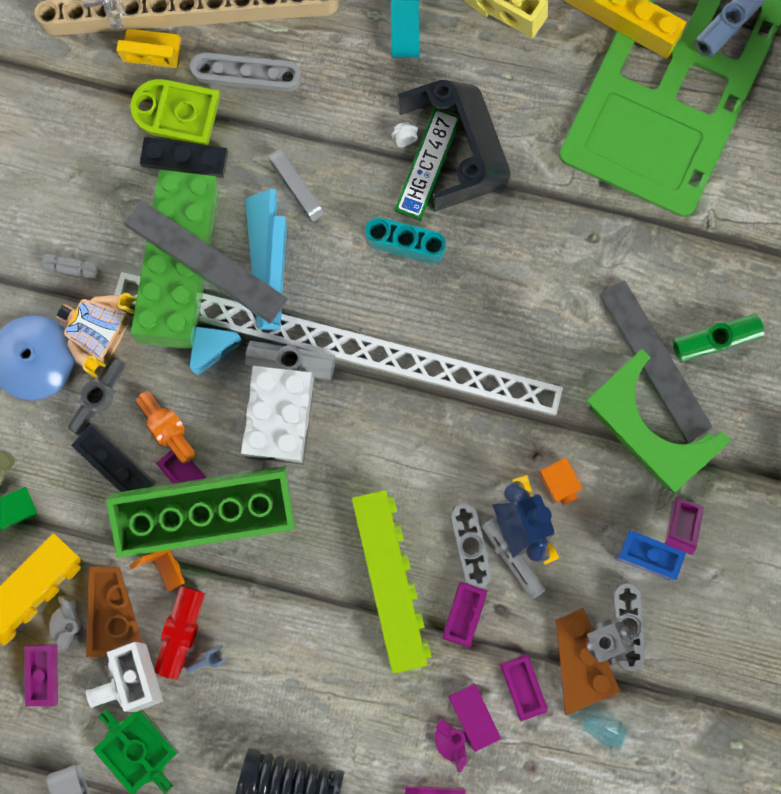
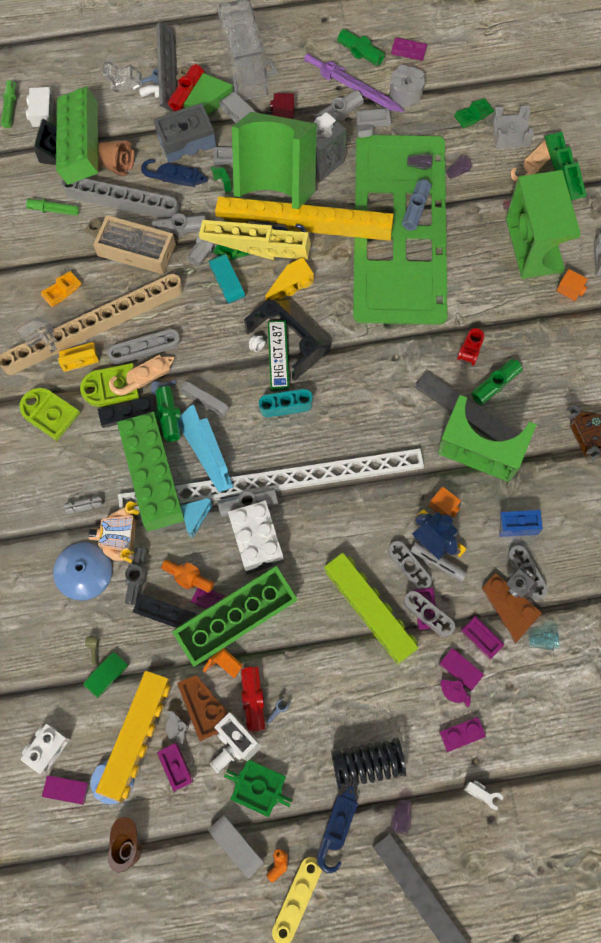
camera: 25 degrees left, 10 degrees down
flat silver tile [124,200,288,324] -> none
magenta tile [664,496,704,555] -> none
none -> lime plate [20,388,80,442]
none -> light nougat plate [109,355,174,395]
none -> sand blue hand [151,379,176,395]
none -> green piece [155,386,181,443]
none -> yellow slope [265,257,314,301]
none -> light grey beam [404,591,455,637]
none -> red piece [457,328,484,366]

